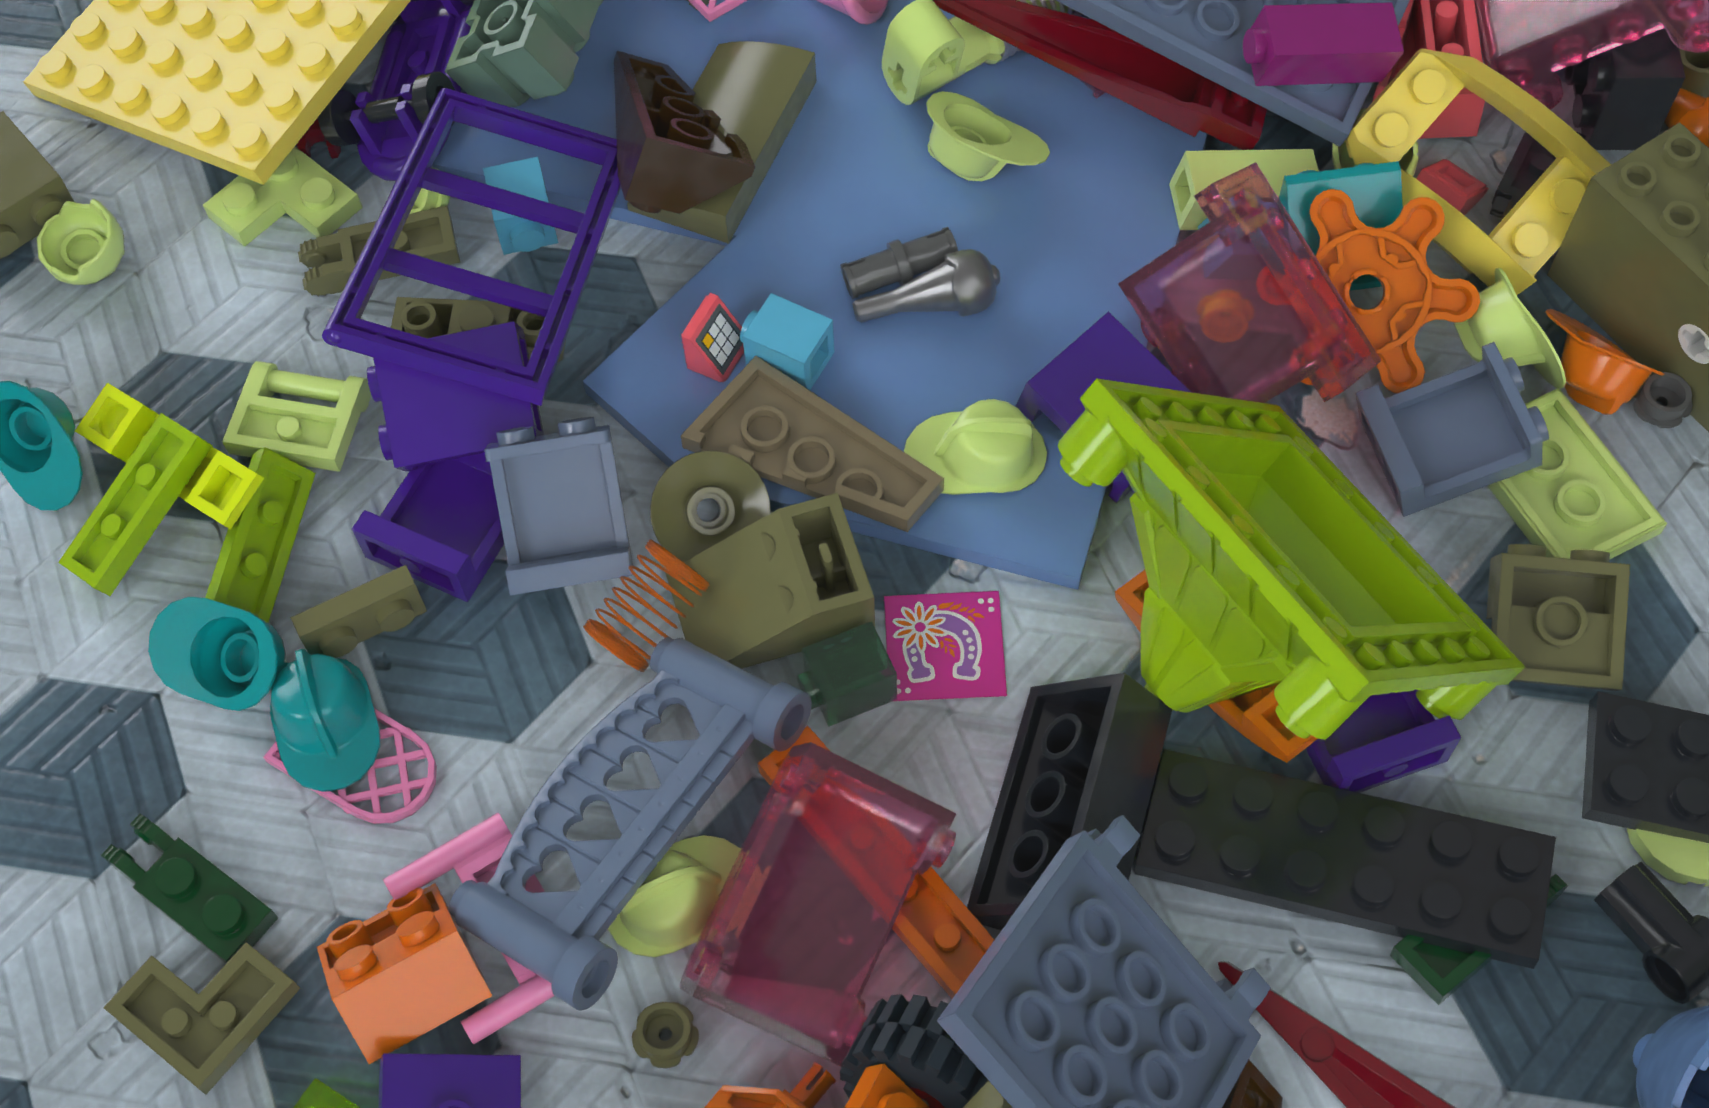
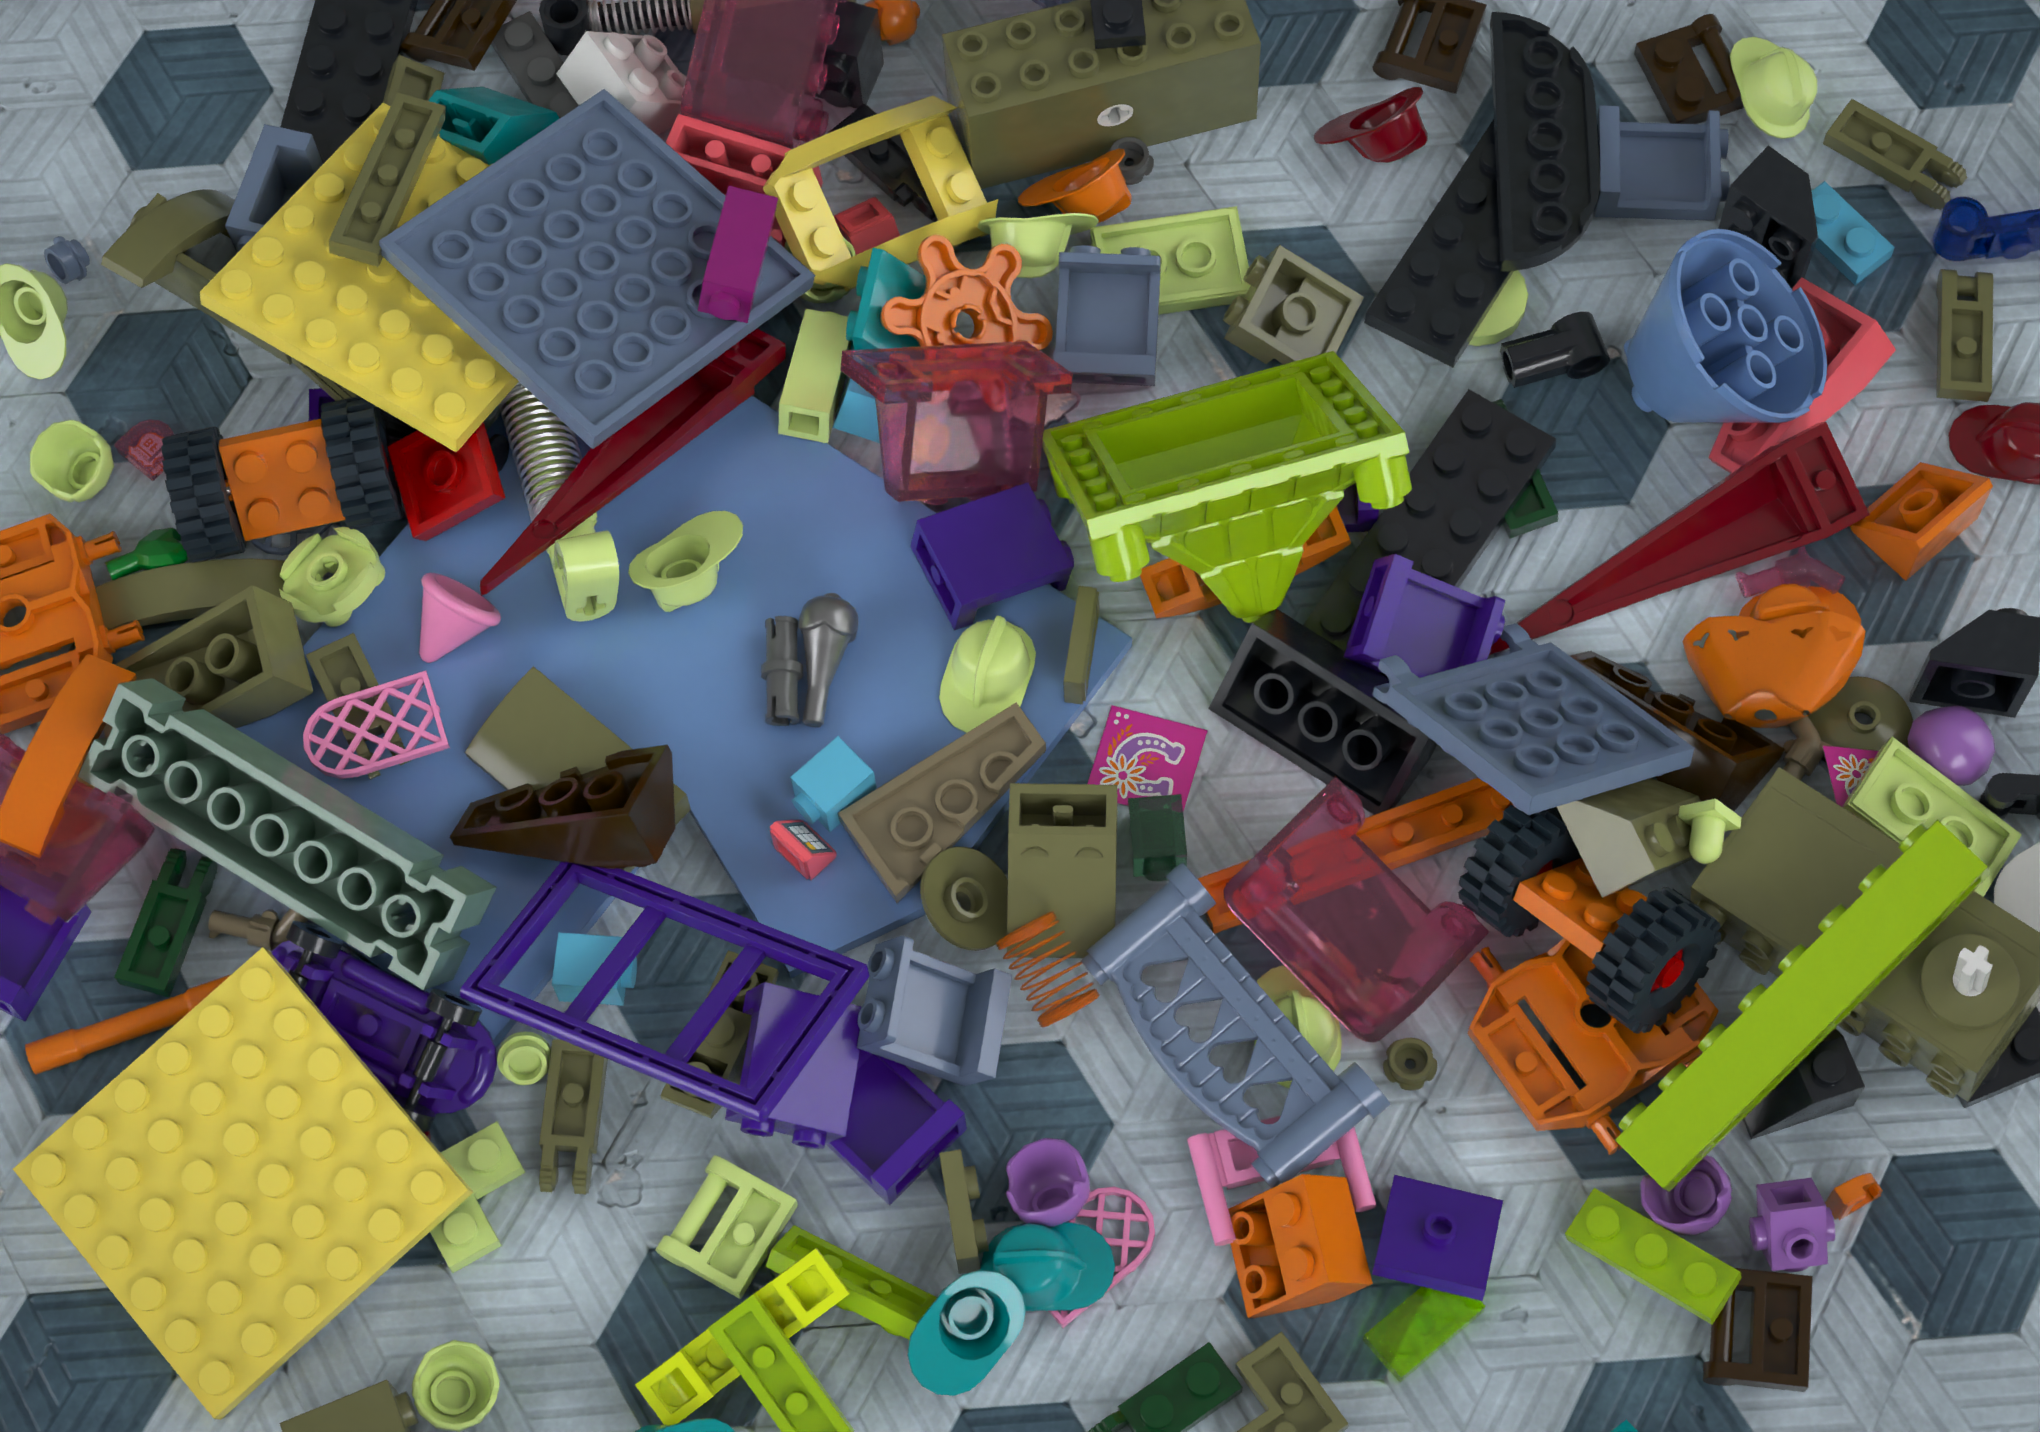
camera: 70 degrees left, 5 degrees up
none -> medium lavender hair [1006,1138,1090,1227]
none -> olive tile [1063,586,1100,705]
none -> dark purple panel [1343,554,1505,678]

